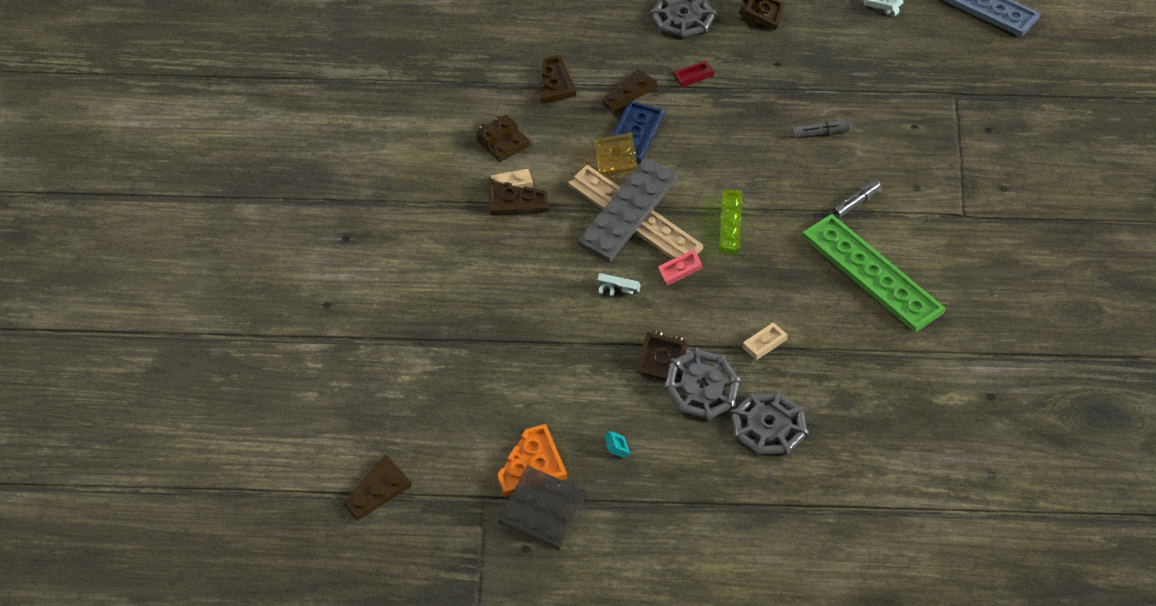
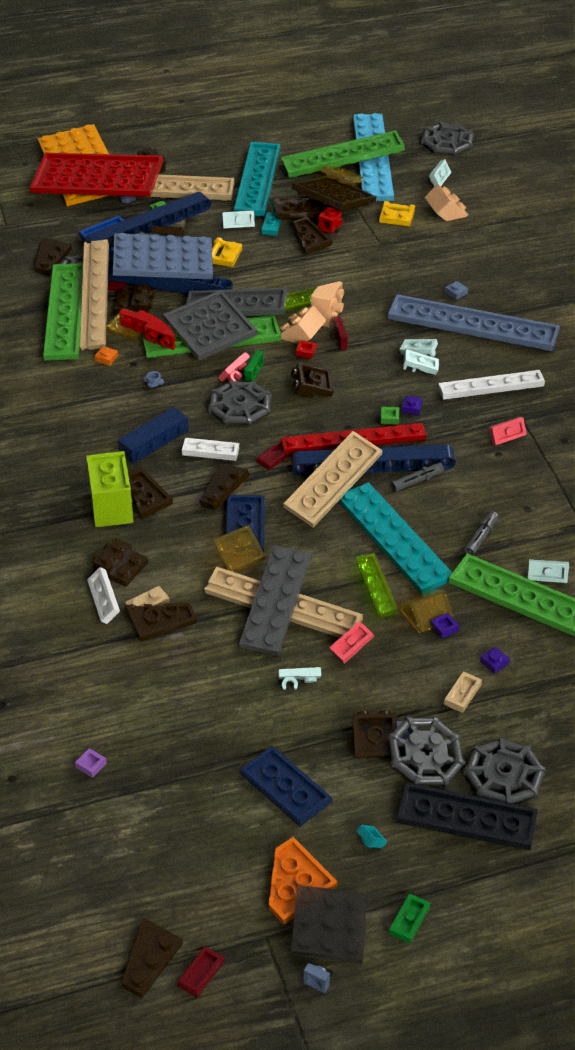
camera: 20 degrees left, 5 degrees down
none -> medium lavender plate [75,748,107,778]
none -> lime container [86,451,133,528]
none -> white plate [87,567,120,624]
none -> dark blue brick [118,407,188,464]
none -> dark red tile [177,946,225,998]
none -> white plate [182,438,239,461]
none -> dark blue tile [240,746,332,827]
none -> red plate [281,423,427,454]
none -> tan plate [284,431,382,528]
none -> dark blue beam [291,445,456,476]
none -> sand blue plate [304,963,330,993]
none -> teal plate [338,482,452,595]
none -> bright green plate [381,407,399,425]
none -> green plate [389,893,431,944]
none -> black plate [397,782,538,851]
none -> clear yellow slope [398,589,454,633]
none -> dark purple plate [402,396,423,415]
none -> light aqua plate [403,349,439,375]
none -> dark purple plate [430,613,459,638]
none -> white plate [438,370,545,400]
none -> dark purple plate [480,646,510,674]
none -> coral plate [489,417,527,445]
none -> light aqua plate [527,559,569,583]

